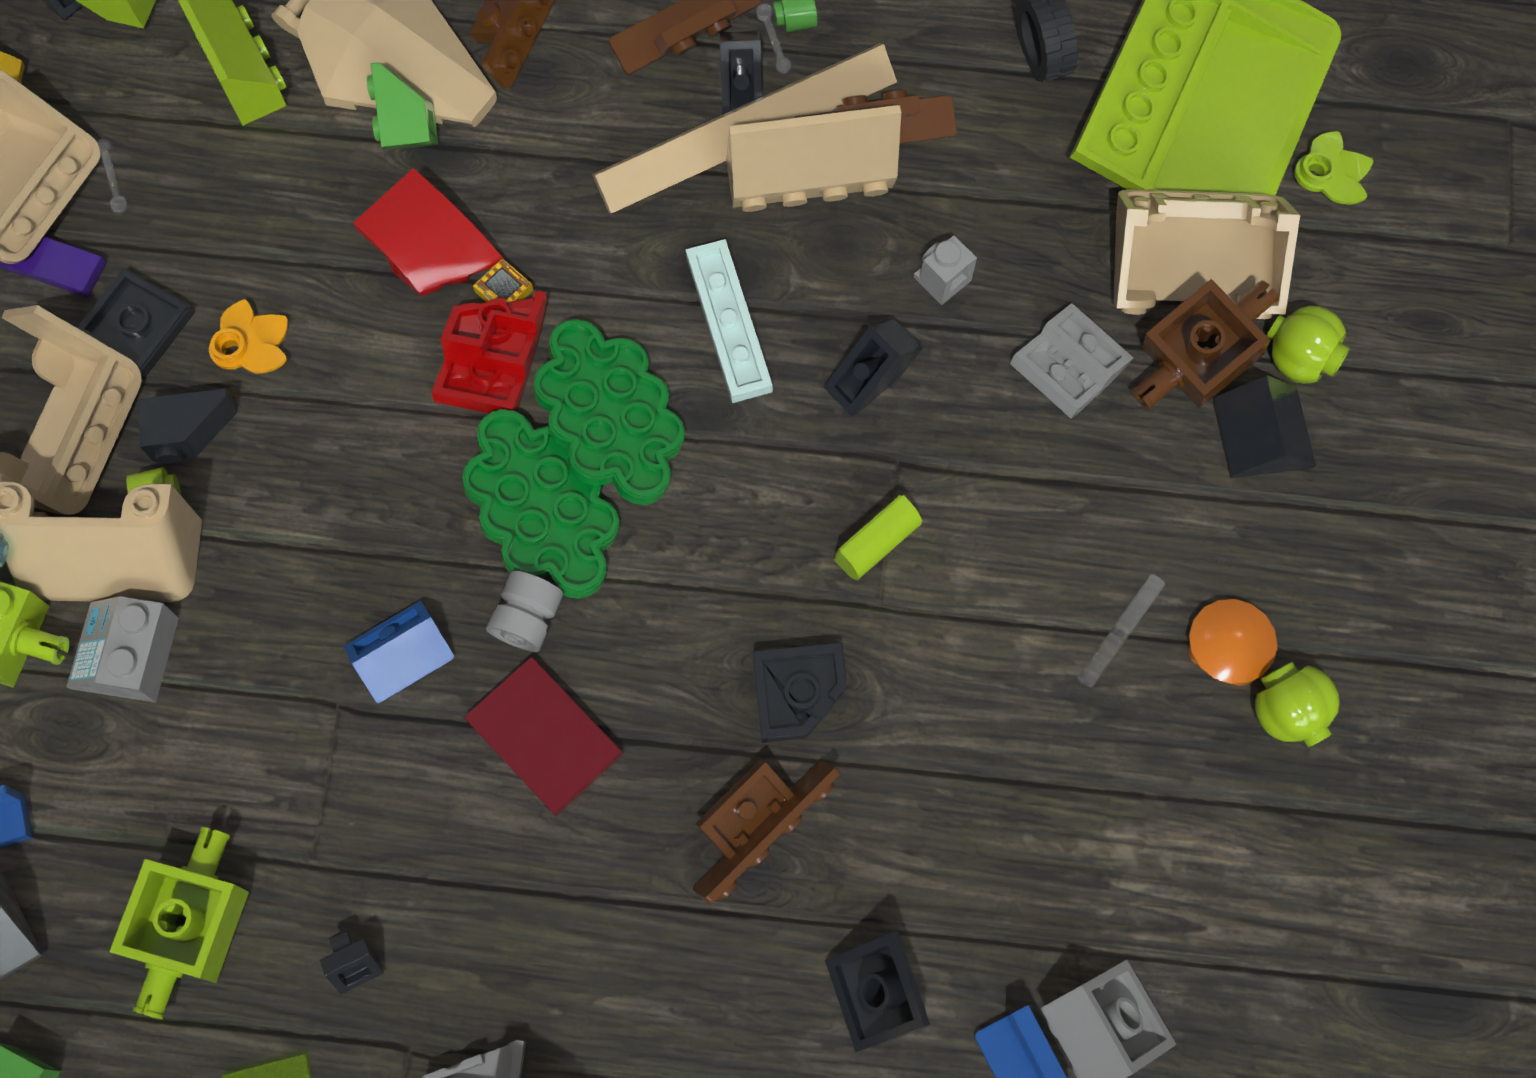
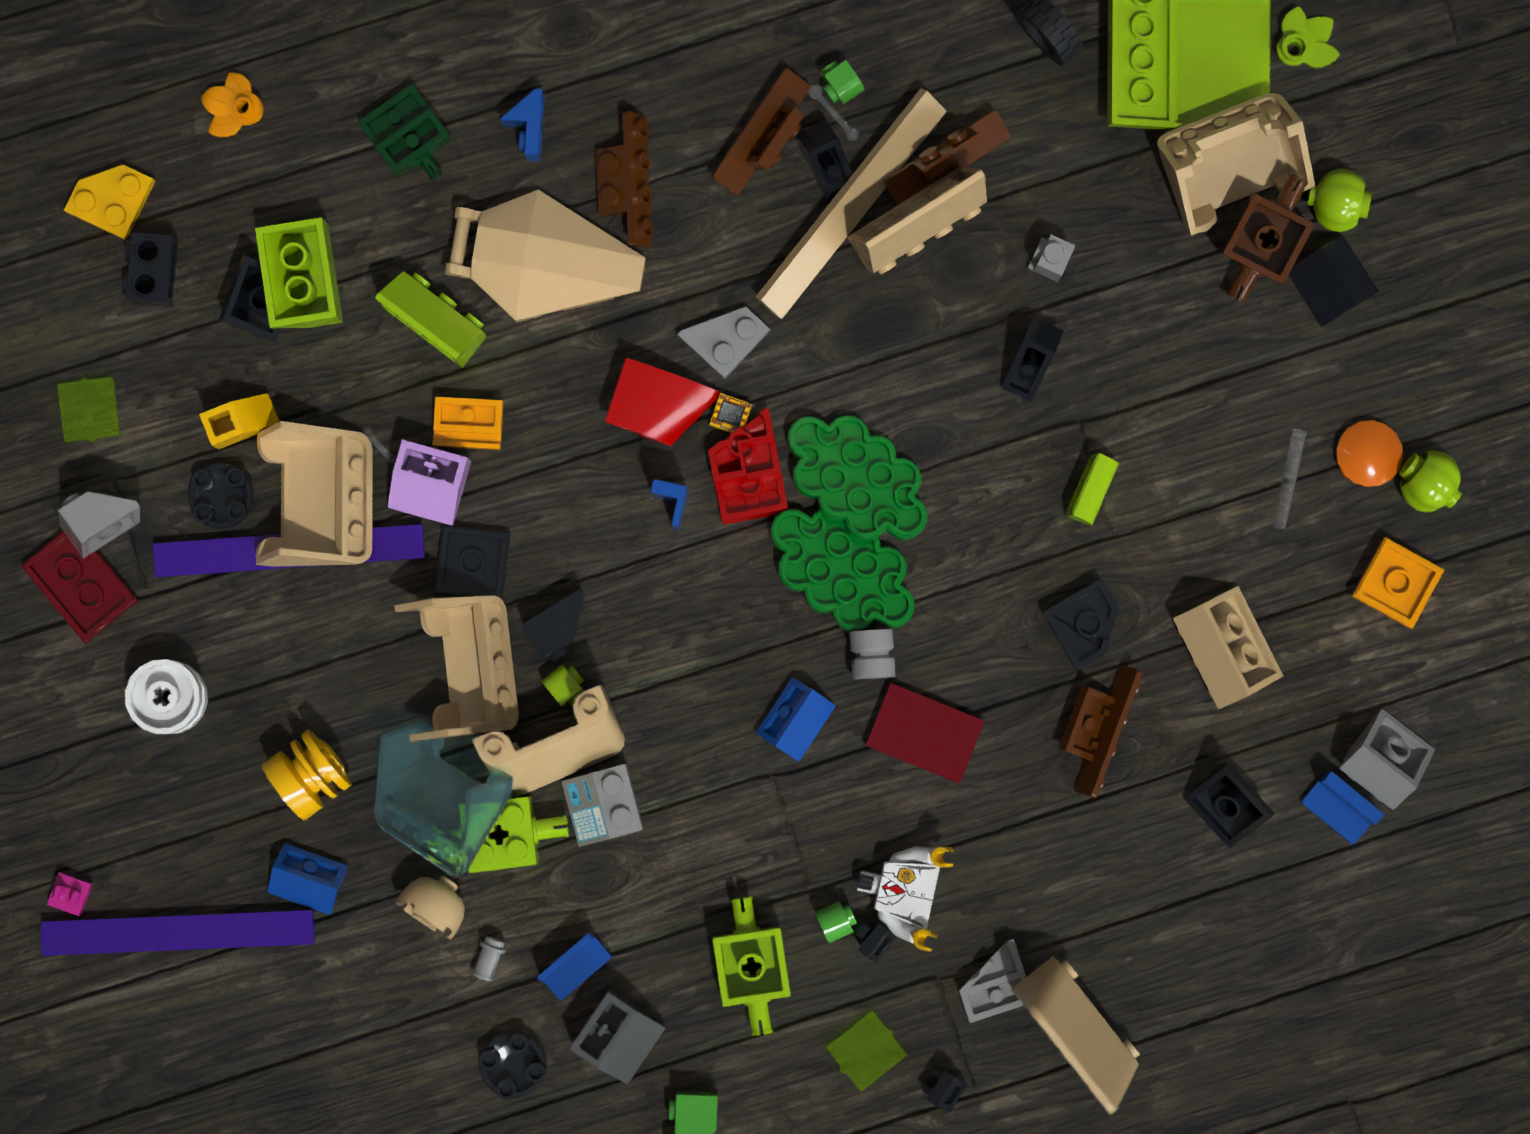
camera: 25 degrees left, 15 degrees up
light orange plate [209,299,288,374] -> none
bright green slope [367,62,439,150] -> none
light aqua plate [686,239,773,403] -> none
light grey slope [1010,303,1134,419] -> none
none -> lavender slope [388,440,471,526]
none -> light orange plate [432,397,504,450]
none -> blue panel [651,479,689,531]
none -> light grey wing [677,307,770,379]
none -> bright green plate [815,901,857,944]
none -> white torso [857,846,954,952]
none -> tan slope [1173,586,1283,709]
none -> light orange plate [1351,537,1444,629]

